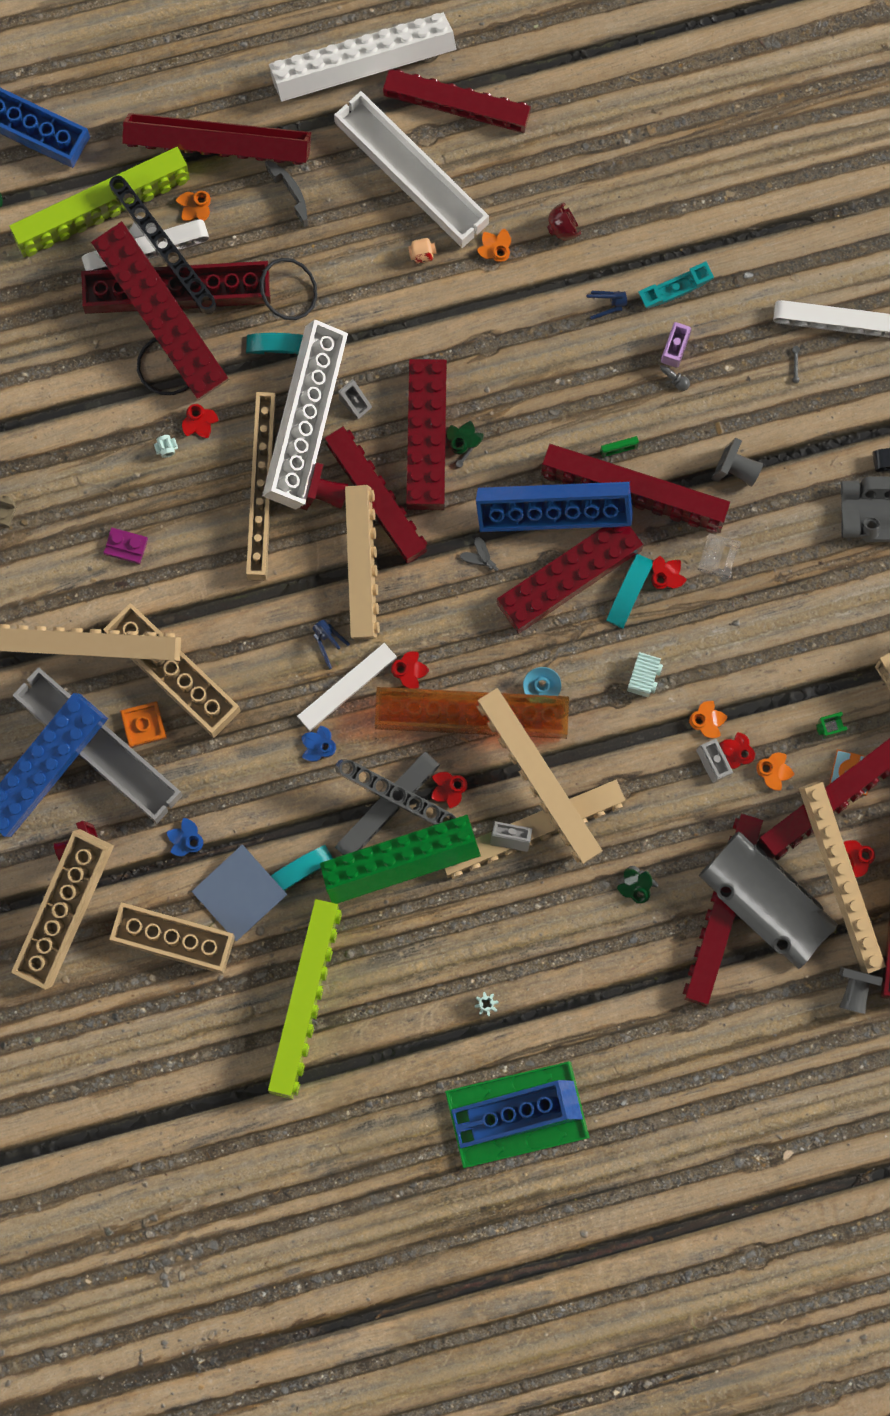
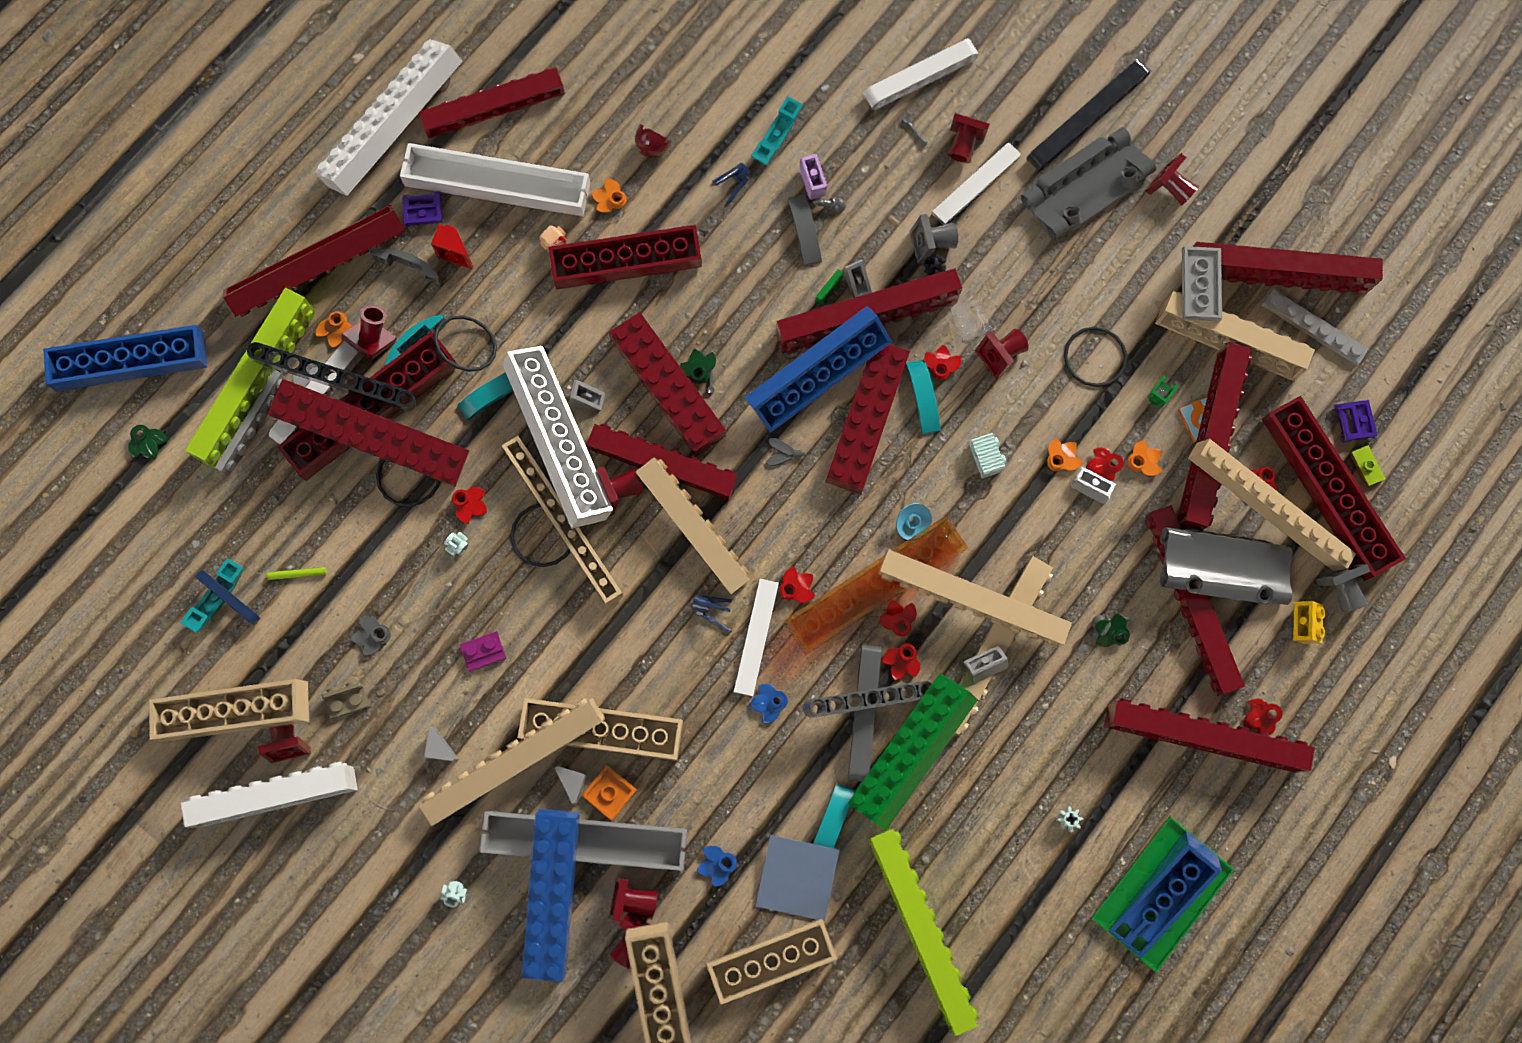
camera: 40 degrees left, 0 degrees up
none -> light grey plate [215,370,286,476]
none -> lime bar [267,567,327,580]
none -> dark red plant [341,305,397,360]
none -> dark grey plate [351,616,391,655]
none -> teal slope [385,315,447,365]
none -> dark purple plate [402,191,443,226]
none -> light grey slope [424,727,459,762]
none -> red slope [431,224,474,270]
none -> black piece [510,504,571,567]
none -> dark red brick [548,224,702,290]
none -> light grey slope [555,766,587,805]
none -> dark red plant [609,877,658,922]
none -> dark grey slope [787,194,822,266]
none -> light grey slope [843,260,872,298]
none -> red plate [879,600,917,637]
none -> black gear [924,254,946,276]
none -> white tile [932,142,1021,225]
none -> dark red plant [947,113,990,163]
none -> dark red plant [975,329,1029,380]
none -> black piece [1064,326,1128,387]
none -> dark red brick [1104,698,1315,773]
none -> red plate [1243,698,1283,736]
none -> yellow brick [1293,601,1325,644]

